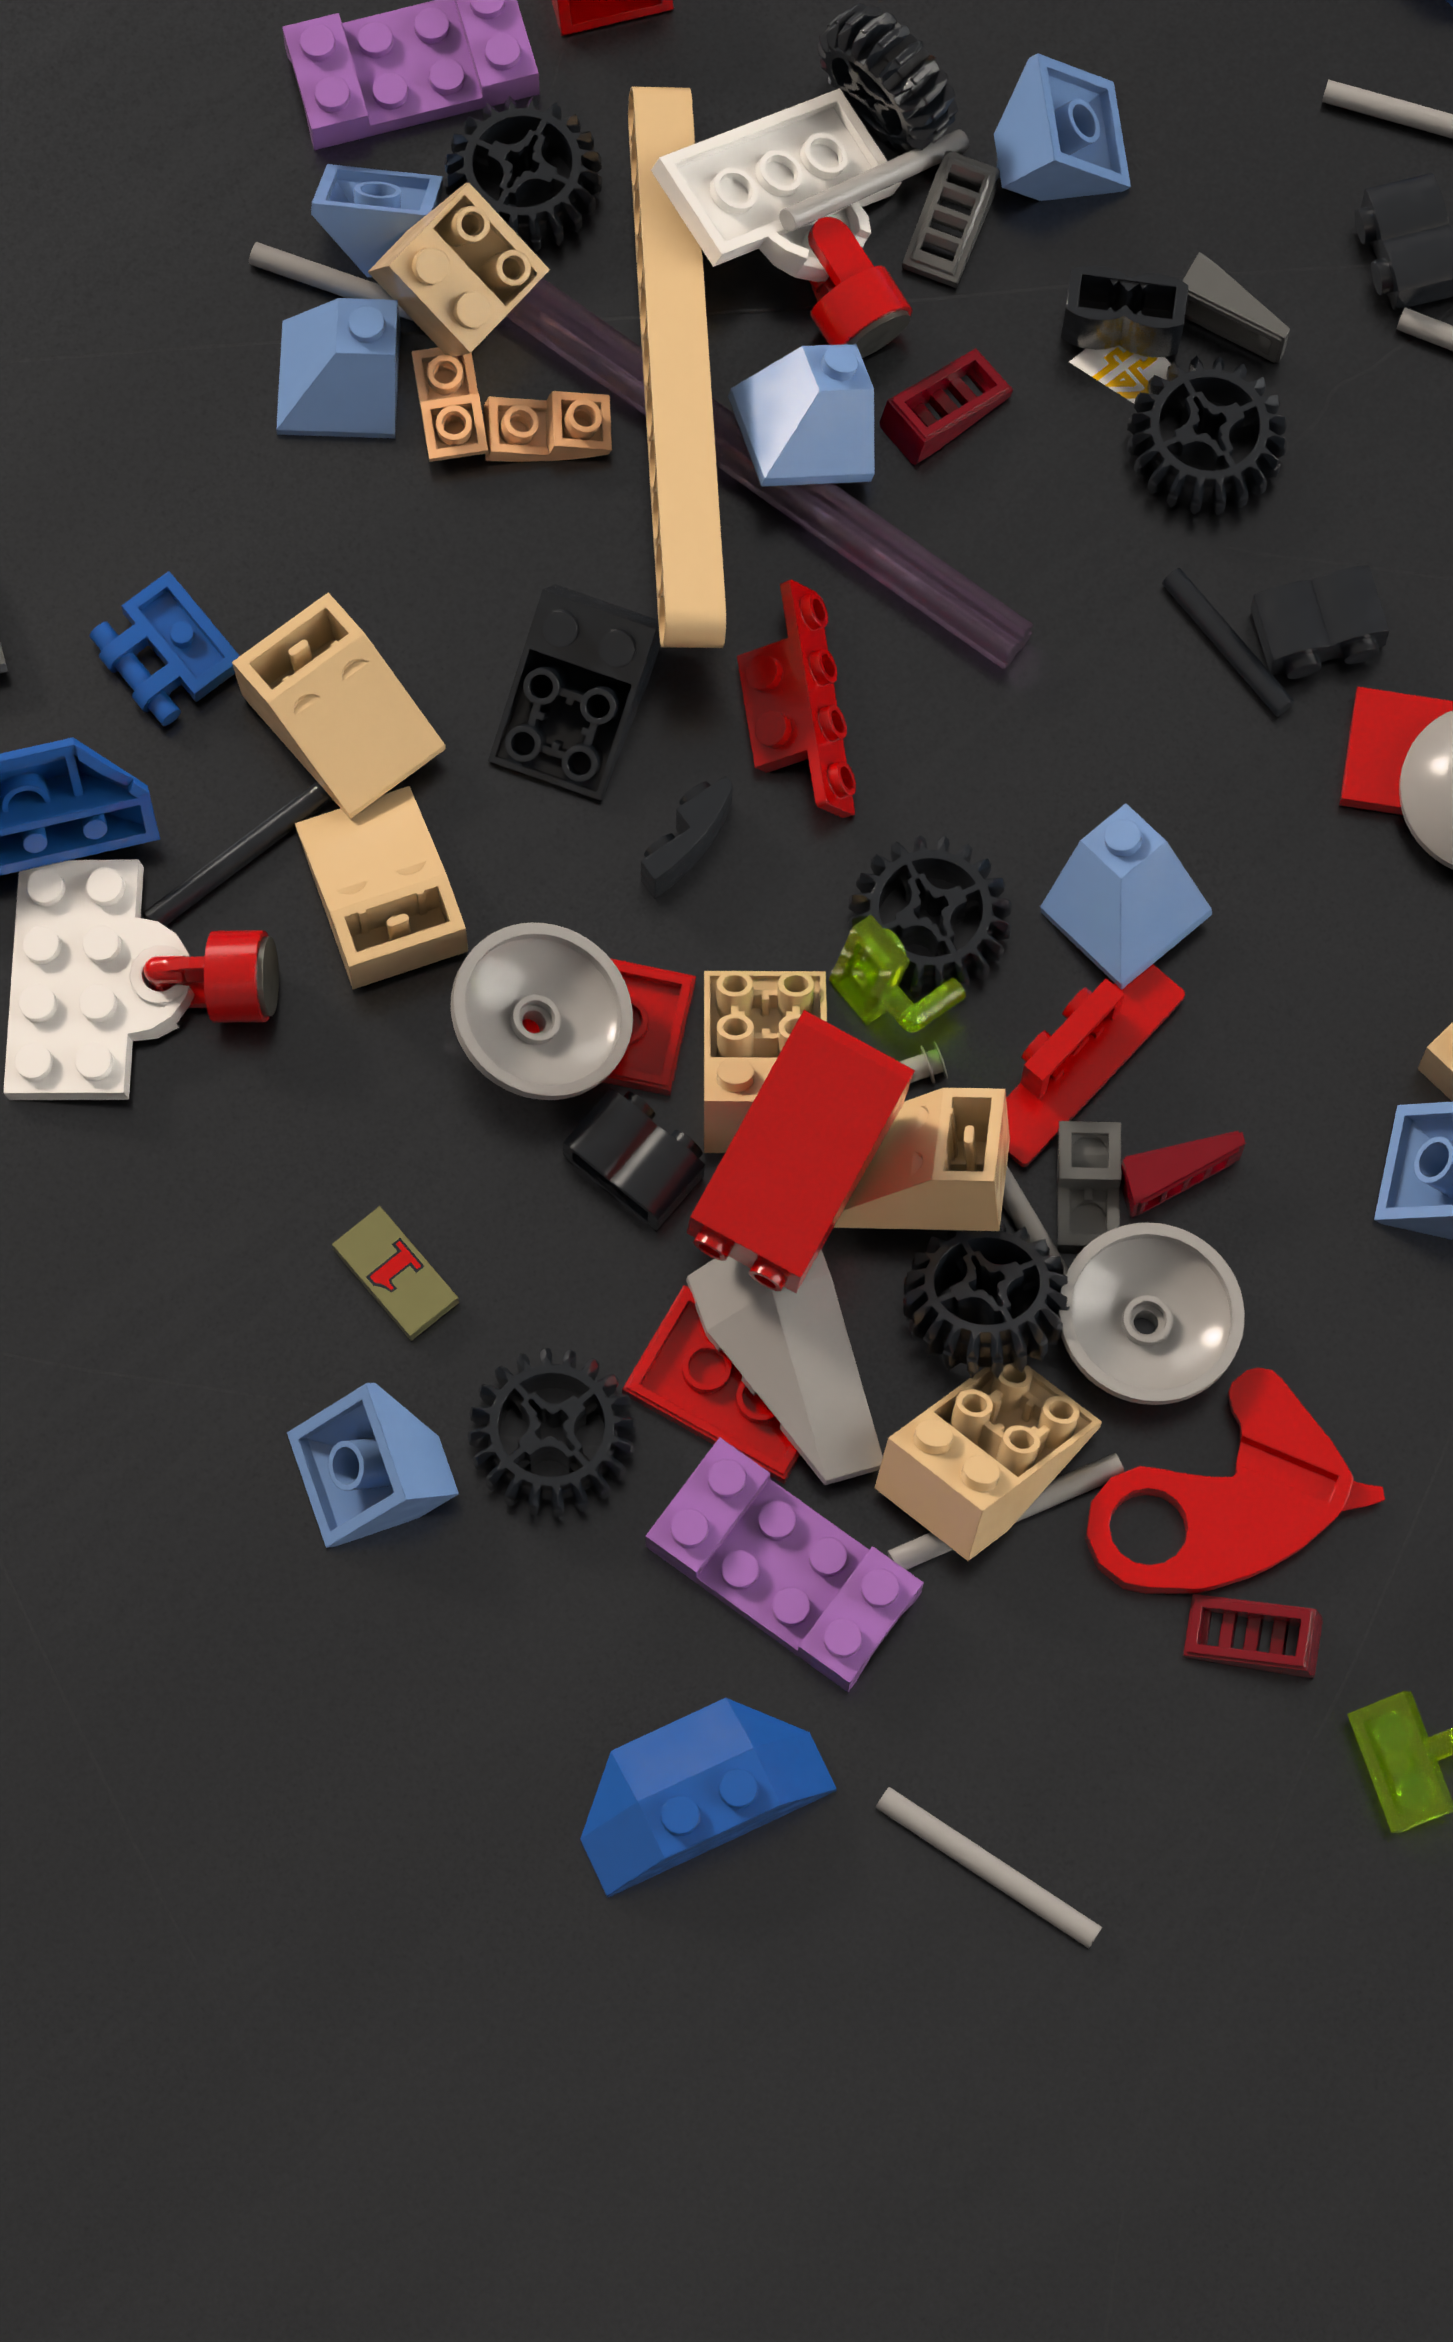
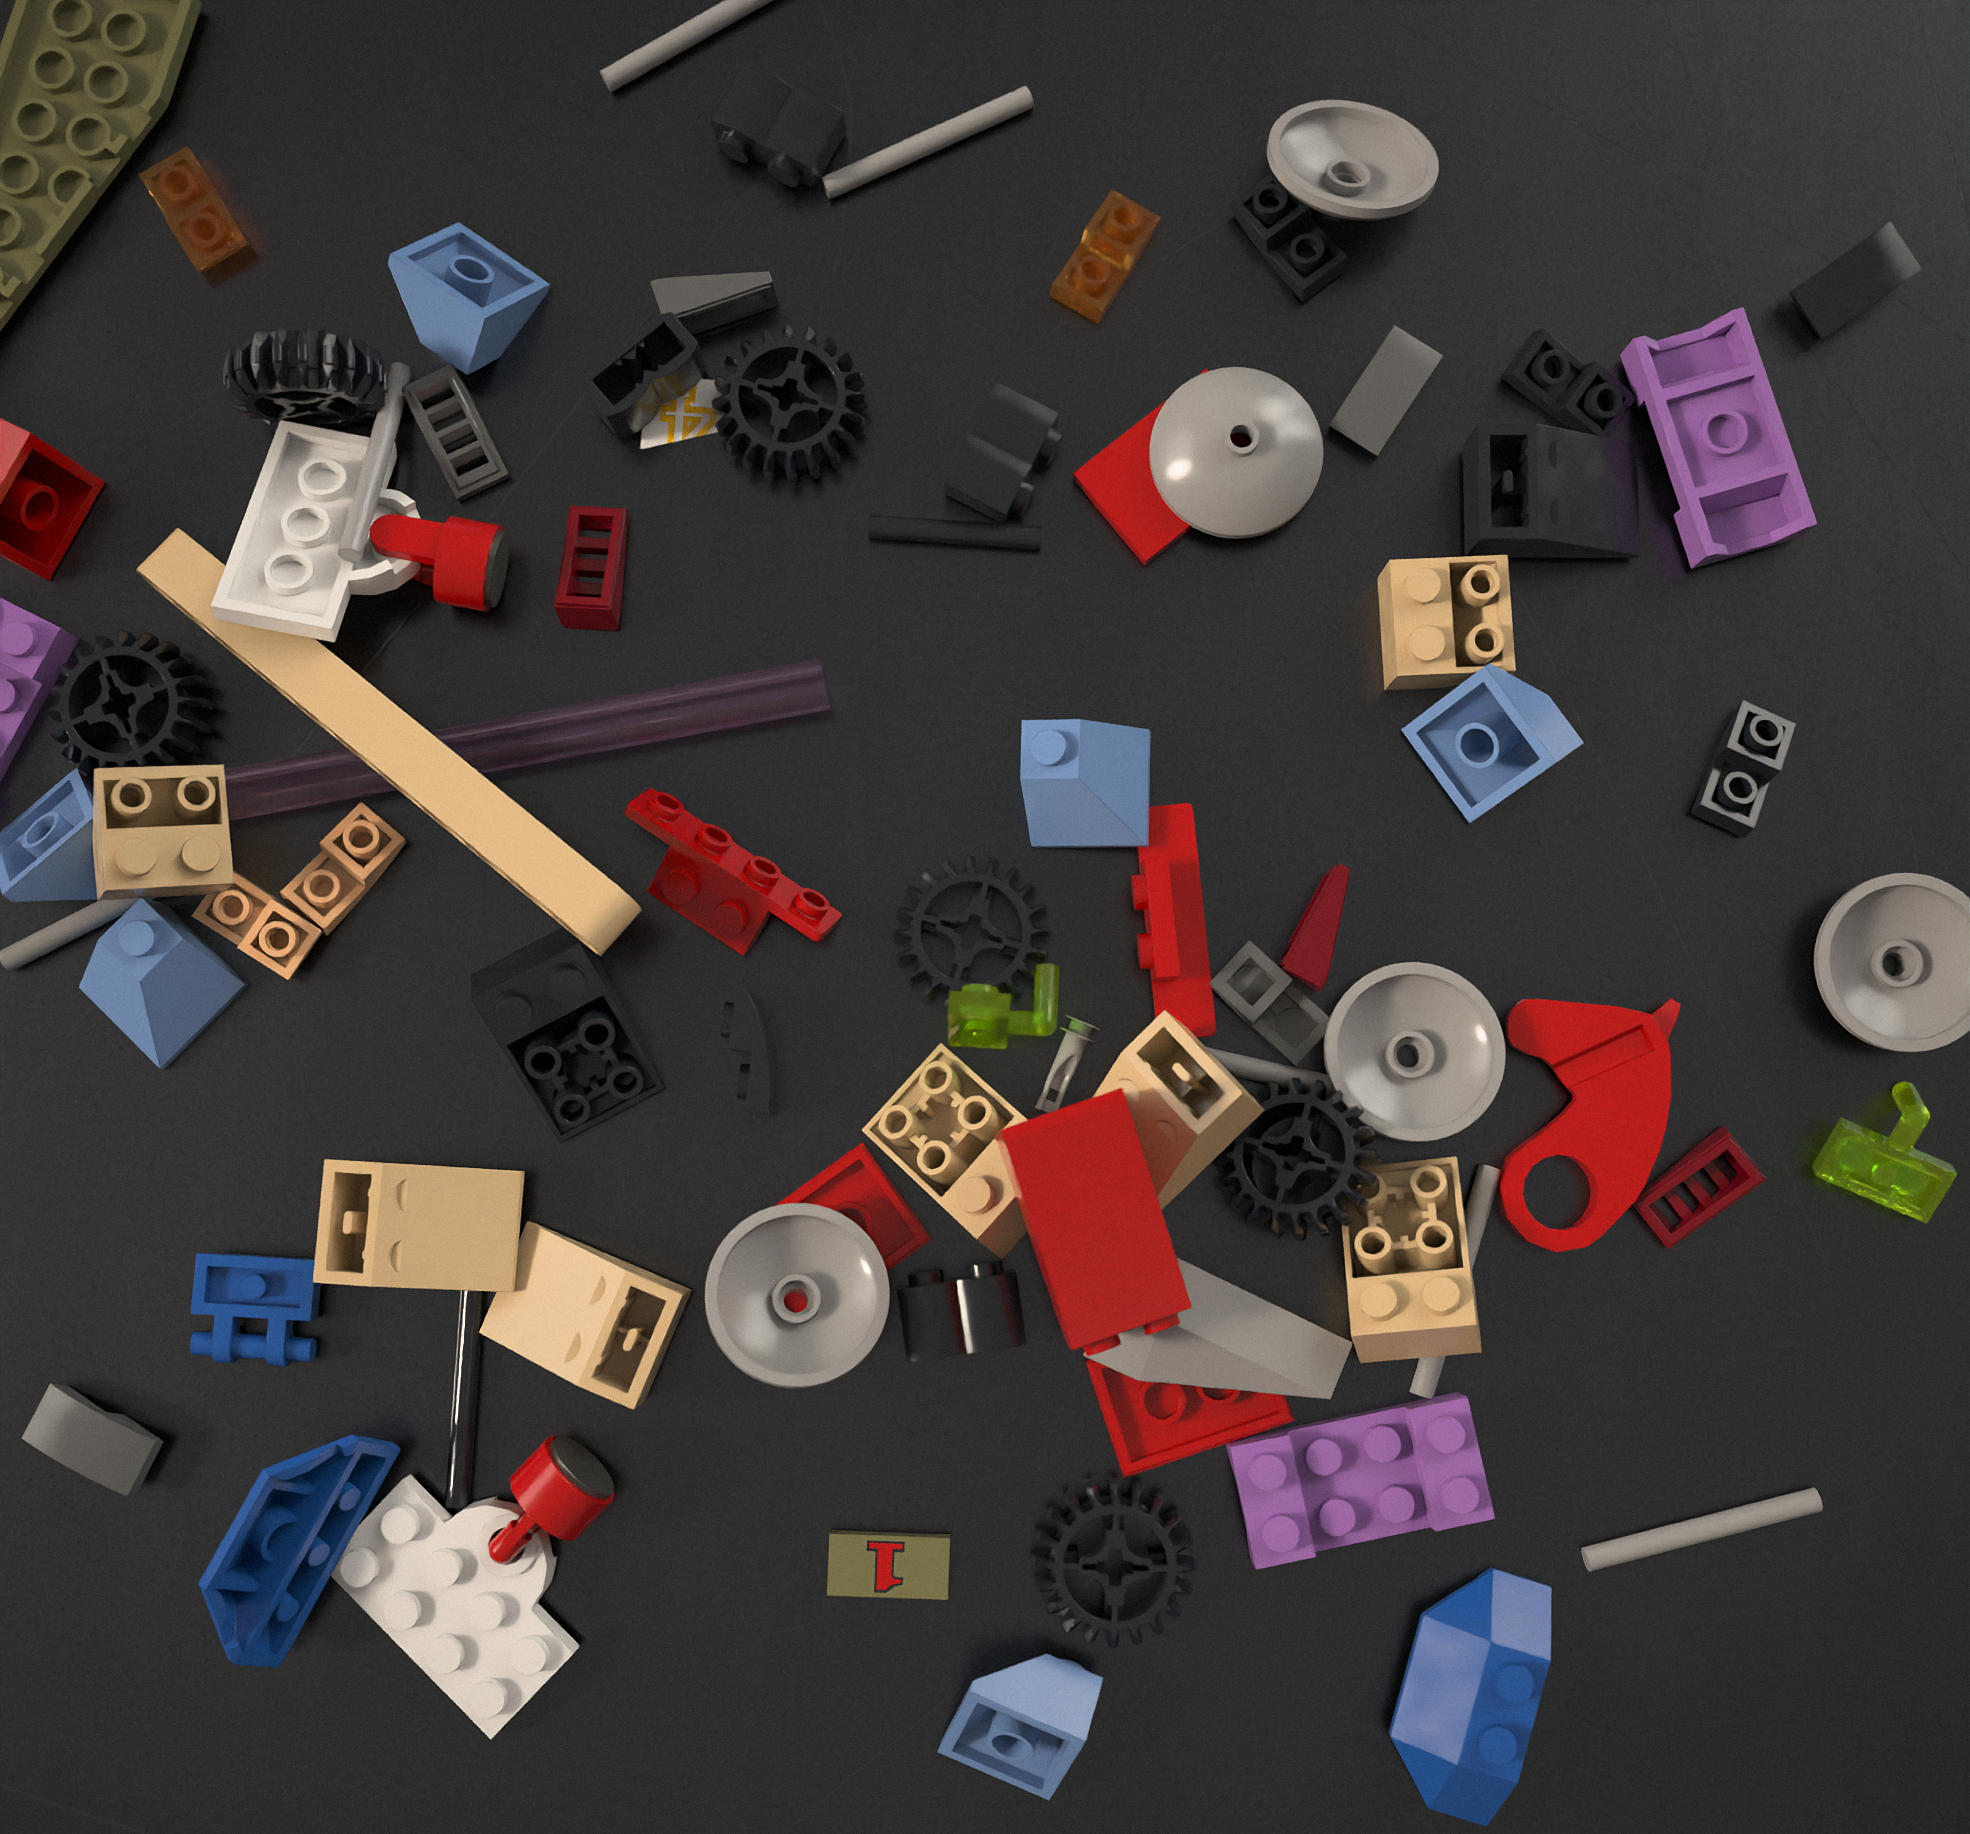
camera: 45 degrees left, 10 degrees up
medium blue slope [728,344,875,487] -> none

